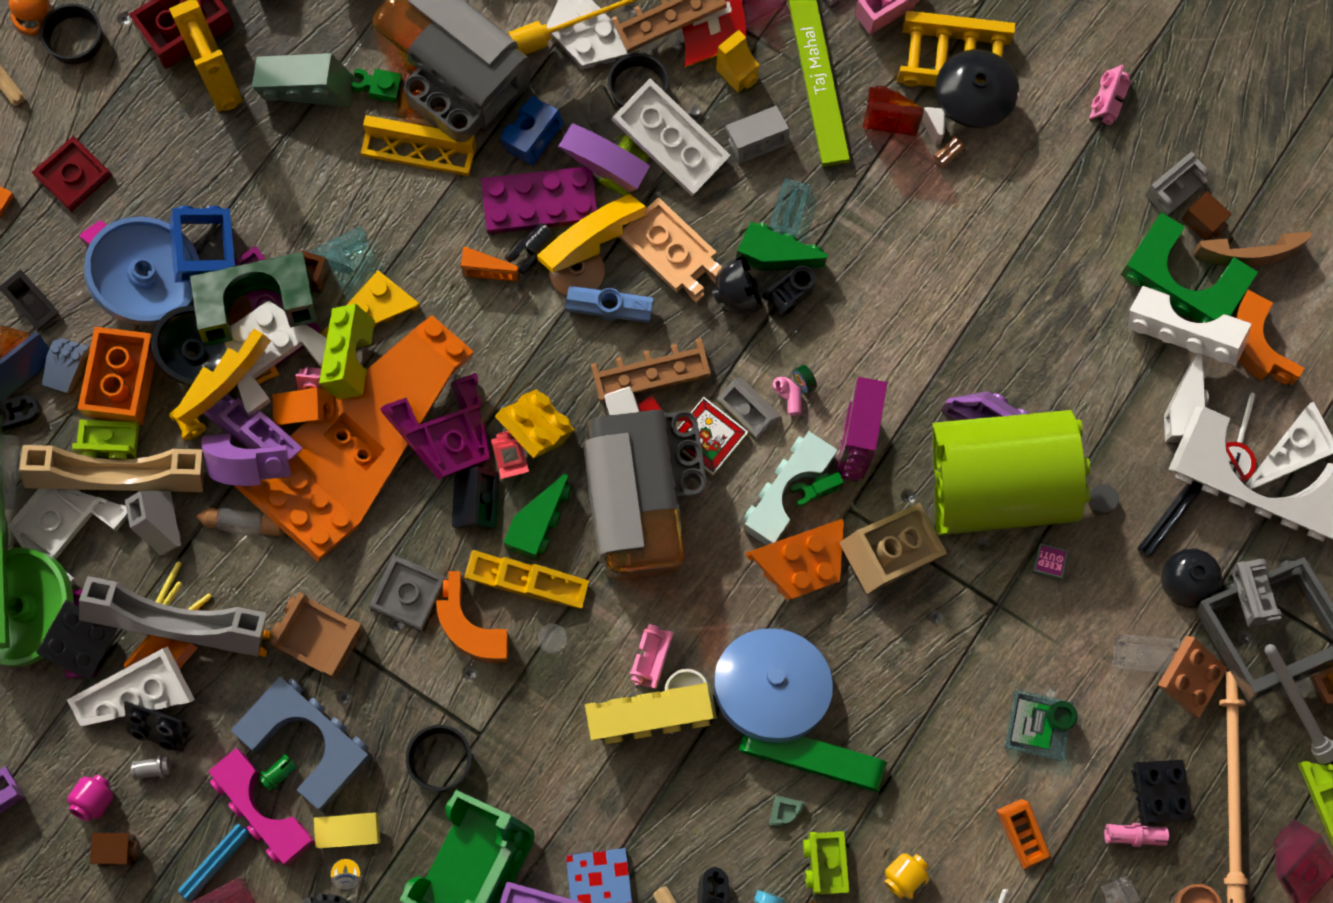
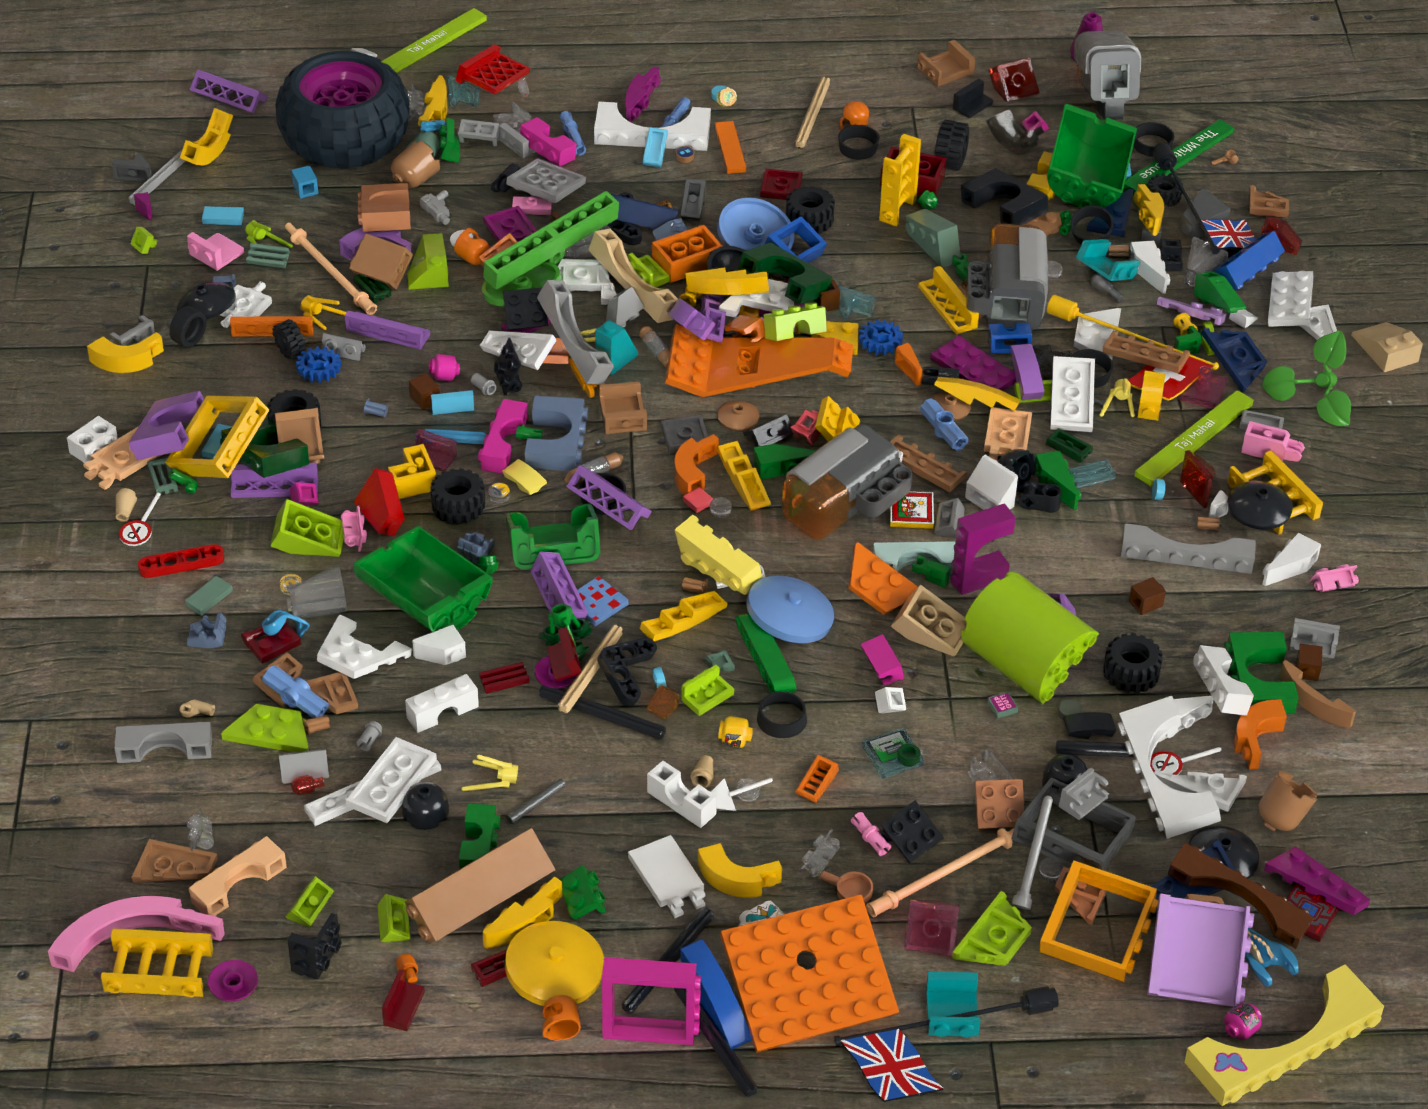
camera: 55 degrees right, 30 degrees down
magenta wing [380,373,490,480] -> none
bright pink hinge [630,624,674,688] -> none
light grey hinge [726,106,789,164] -> none
none -> medium azure tile [431,390,474,415]
none -> piece [564,452,623,483]
none -> medium lavender fence [566,465,652,530]
none -> teal slope [595,320,638,376]
none -> yellow slope [639,591,728,641]
none -> medium nougat piece [682,577,708,594]
none -> coral tile [683,487,713,513]
none -> medium nougat dish [718,401,759,431]
none -> black tyre [757,692,807,738]
none -> black tyre [786,186,835,234]
none -> blue gear [859,319,903,355]
none -> dark pink hinge [860,634,904,685]
none -> white slope [875,687,906,713]
none -> green plate [918,190,938,210]
none -> white slope [965,454,1018,510]
none -> dark green tile [1046,428,1093,463]
none -> black slope [1063,712,1116,739]
none -> light yellow plant [1100,378,1135,417]
none -> black tyre [1103,633,1163,693]
none -> light grey arch [1121,524,1256,574]
none -> reddish brown brick [1129,577,1166,615]
none -> medium azure tile [1152,478,1165,500]
none -> white slope [1262,533,1321,586]

